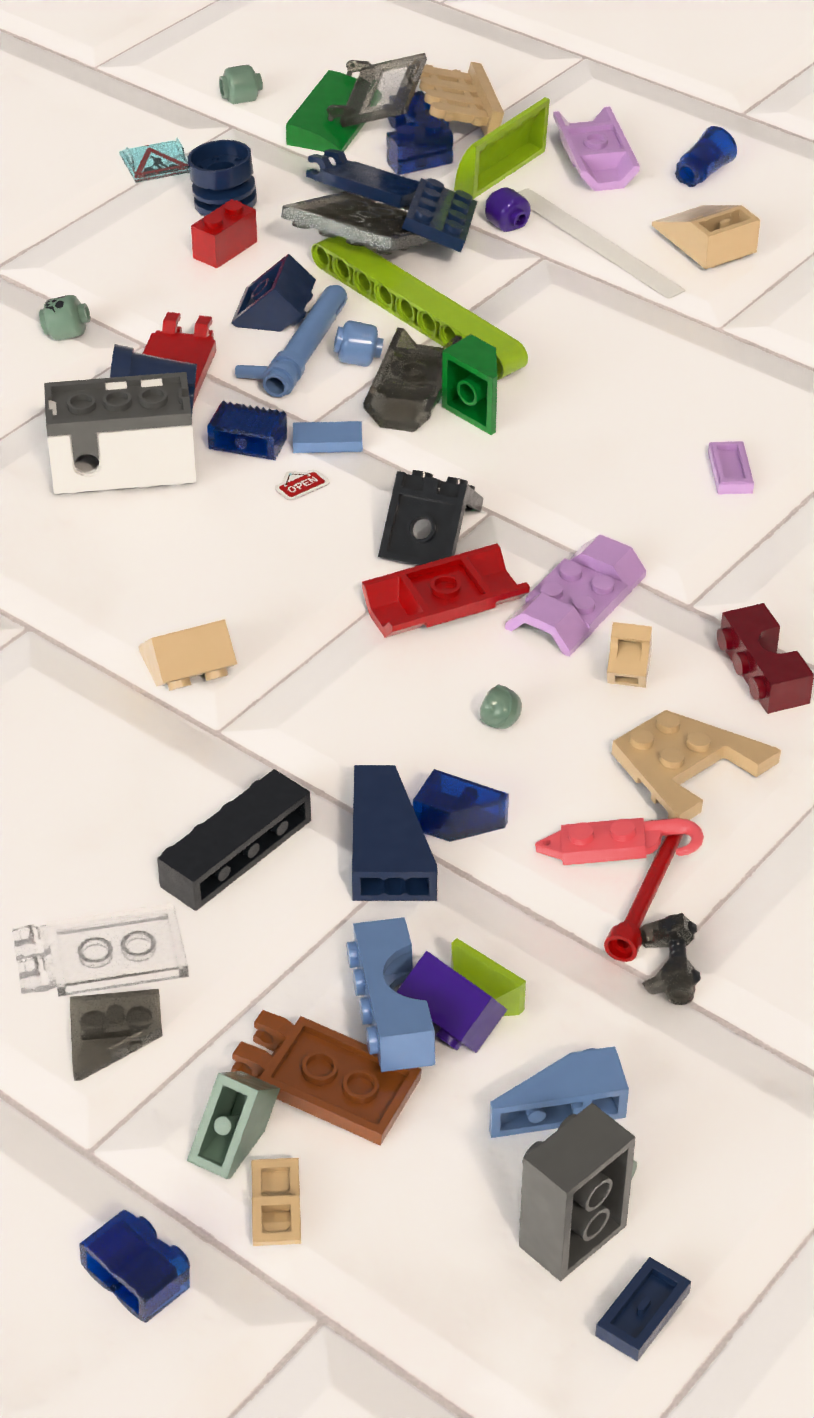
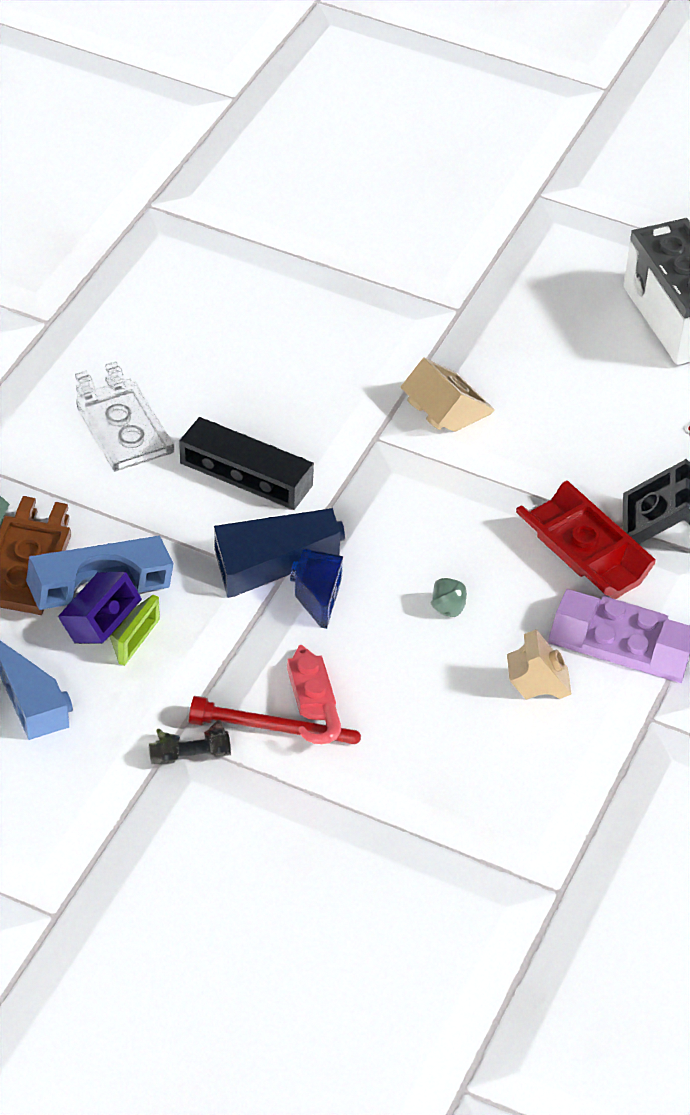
camera: 75 degrees right, 5 degrees up
clear smoke wing [70,989,163,1081] -> none
tan wing [611,710,781,820] -> none
dark red arch [717,603,814,714] -> none

